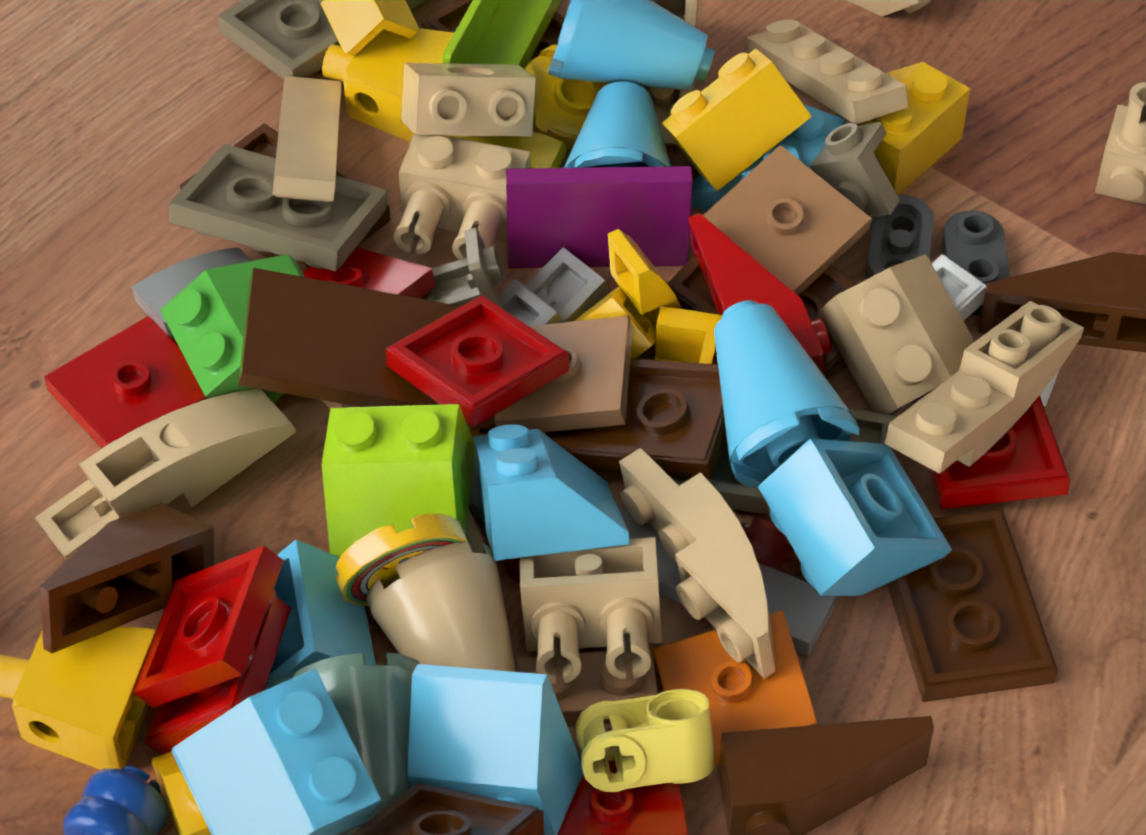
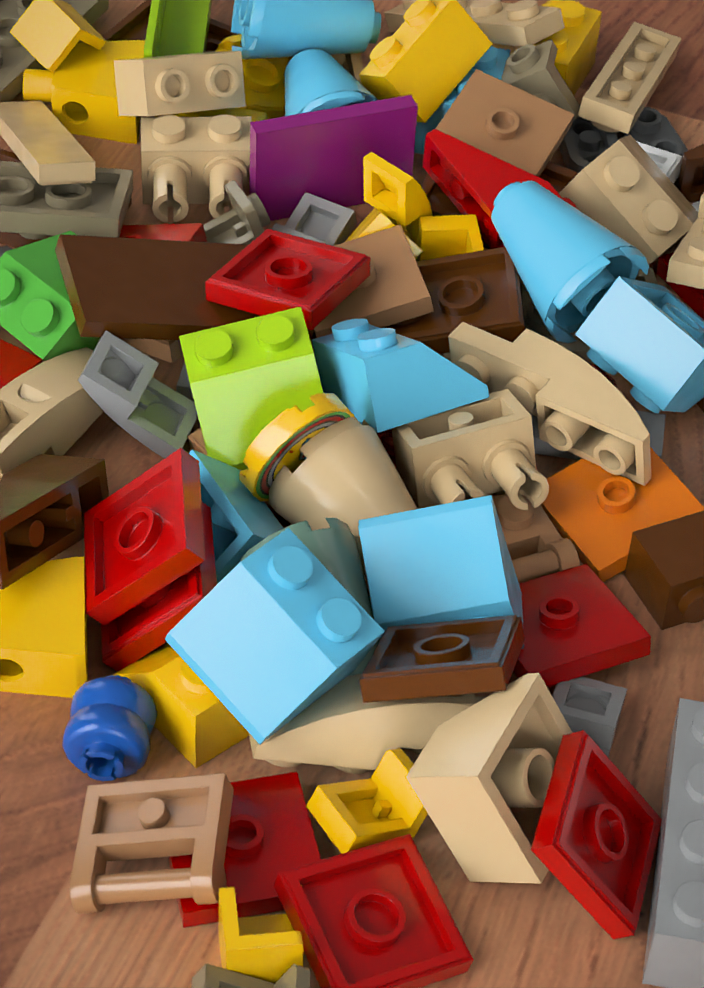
camera: 20 degrees left, 5 degrees down
light yellow piece [575,689,715,792] -> none
none -> light grey slope [78,331,198,459]
none -> tan plate [577,22,682,134]

